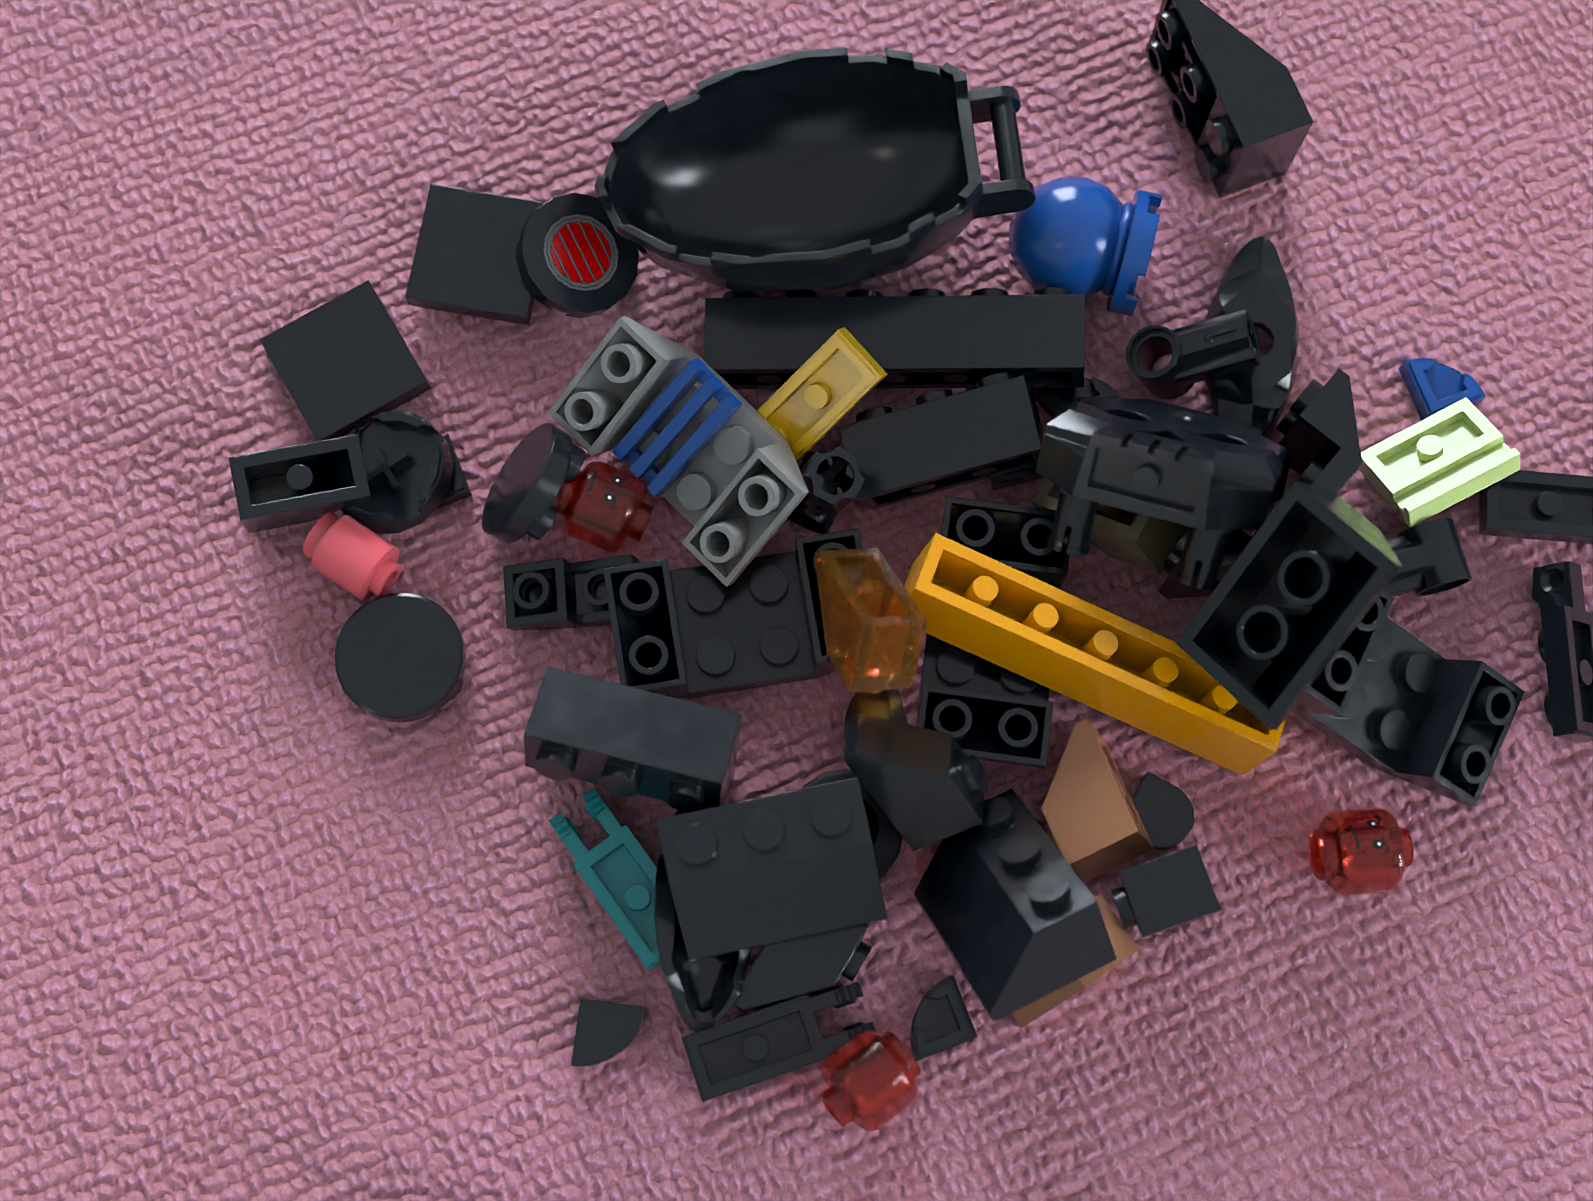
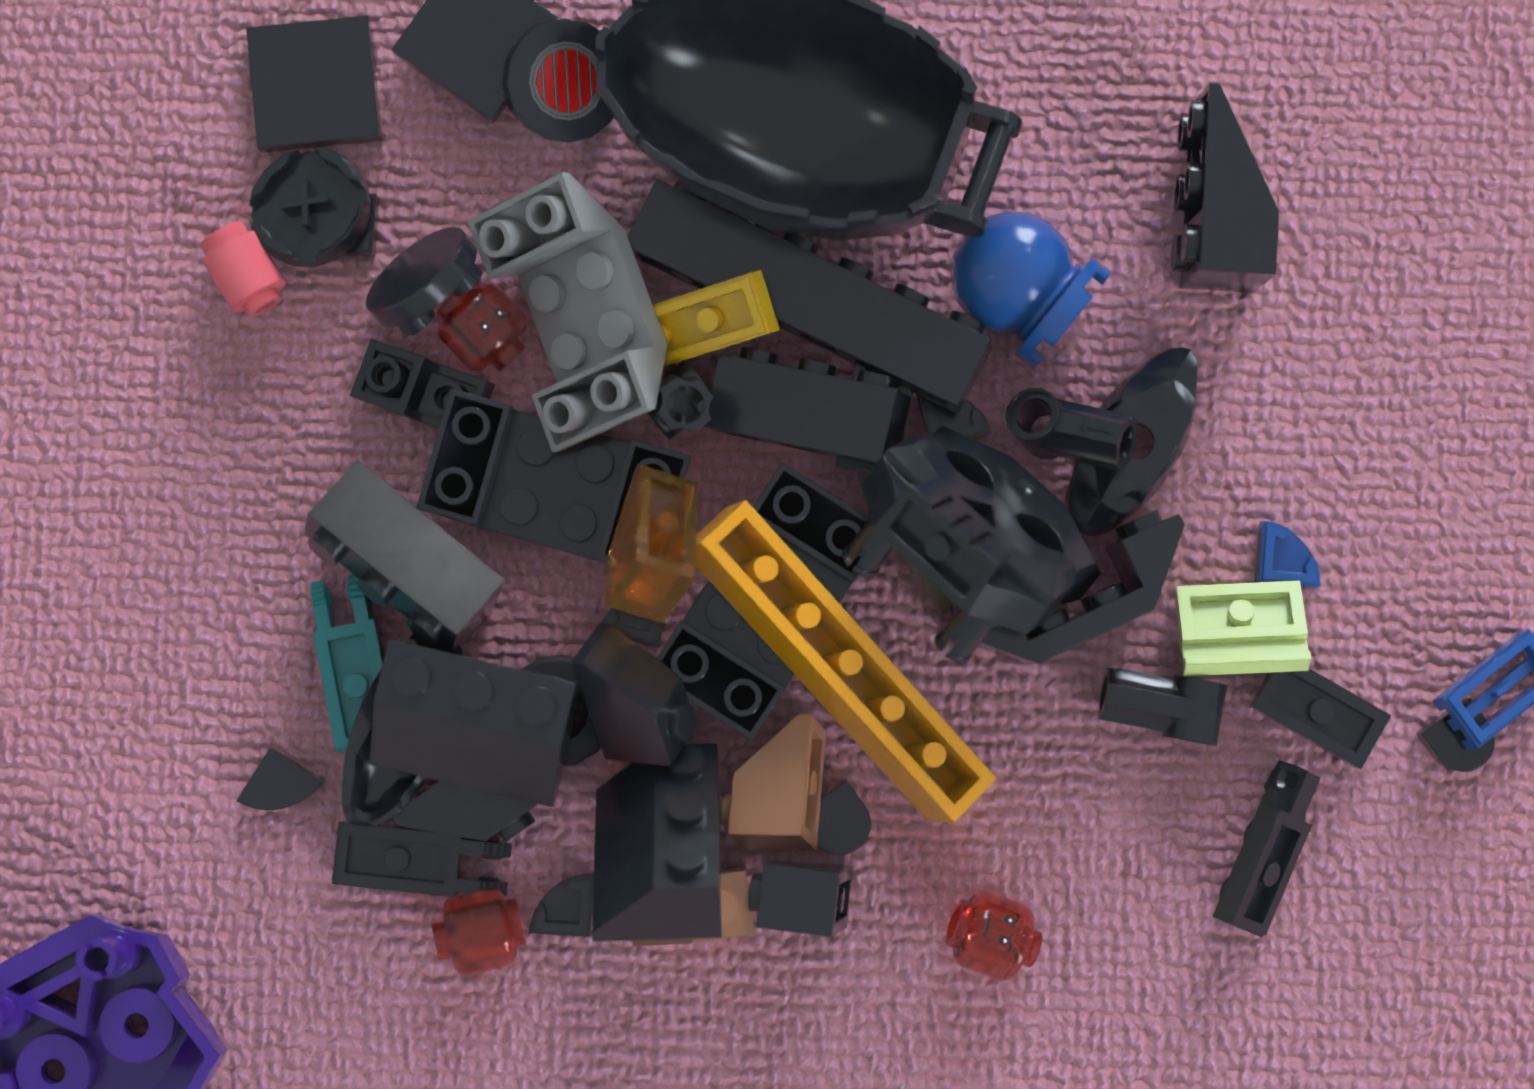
camera: 20 degrees right, 10 degrees up
black slope [228,434,371,533] -> none
black tile [335,593,466,722] -> none
blue tile [612,359,743,497] -> none
black slope [1175,481,1403,730] -> none
black slope [1291,591,1524,807] -> none

